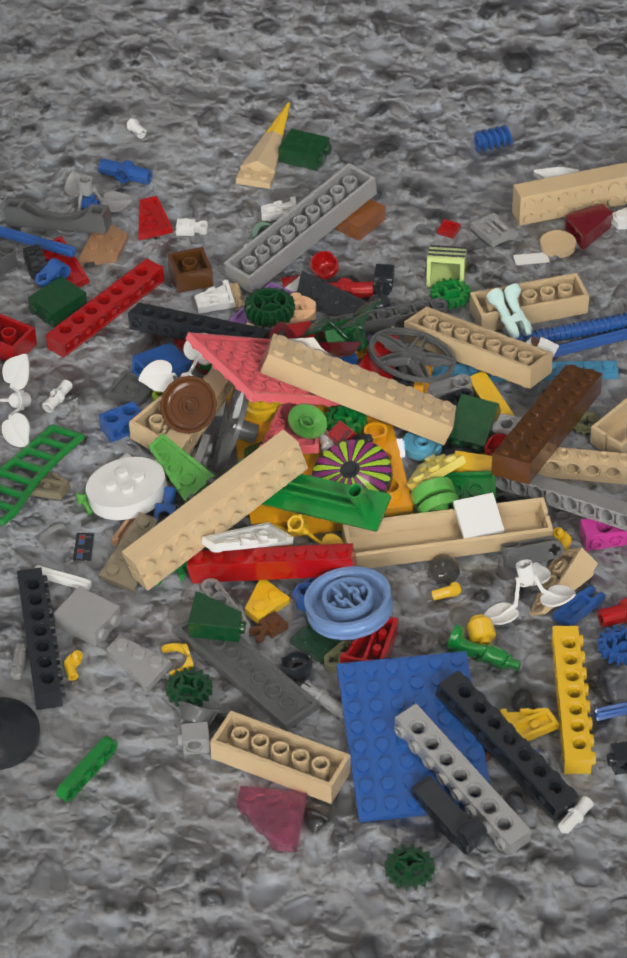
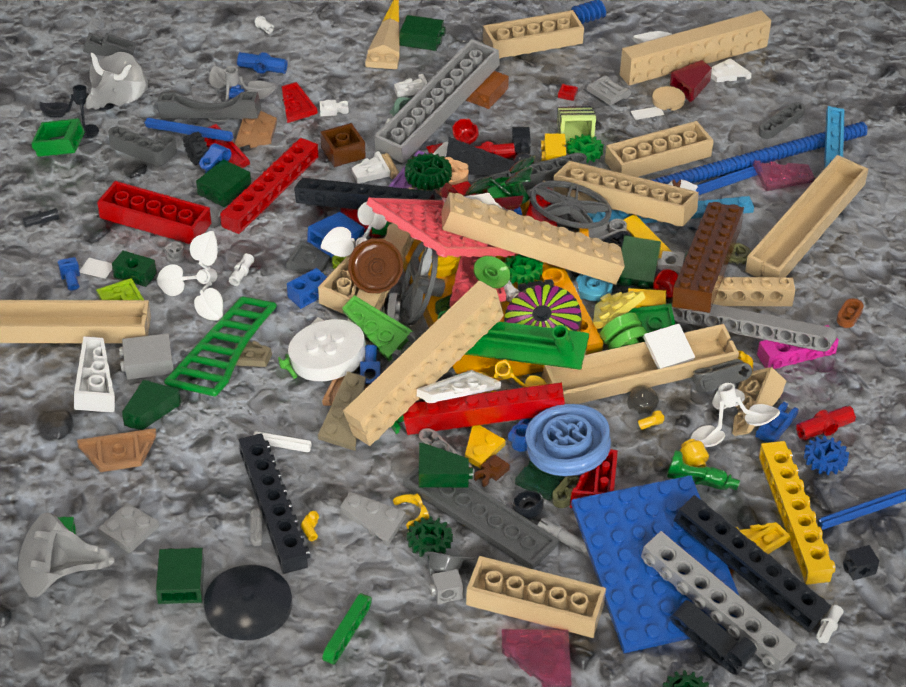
camera: 10 degrees left, 0 degrees up
light grey brick [54,586,122,647] -> none
black sticker [73,533,94,561] -> none
tile [327,421,356,444] -> none
light aqua piece [486,283,532,339] -> none
none -> tan brick [483,10,584,59]
none -> yellow brick [541,133,566,161]

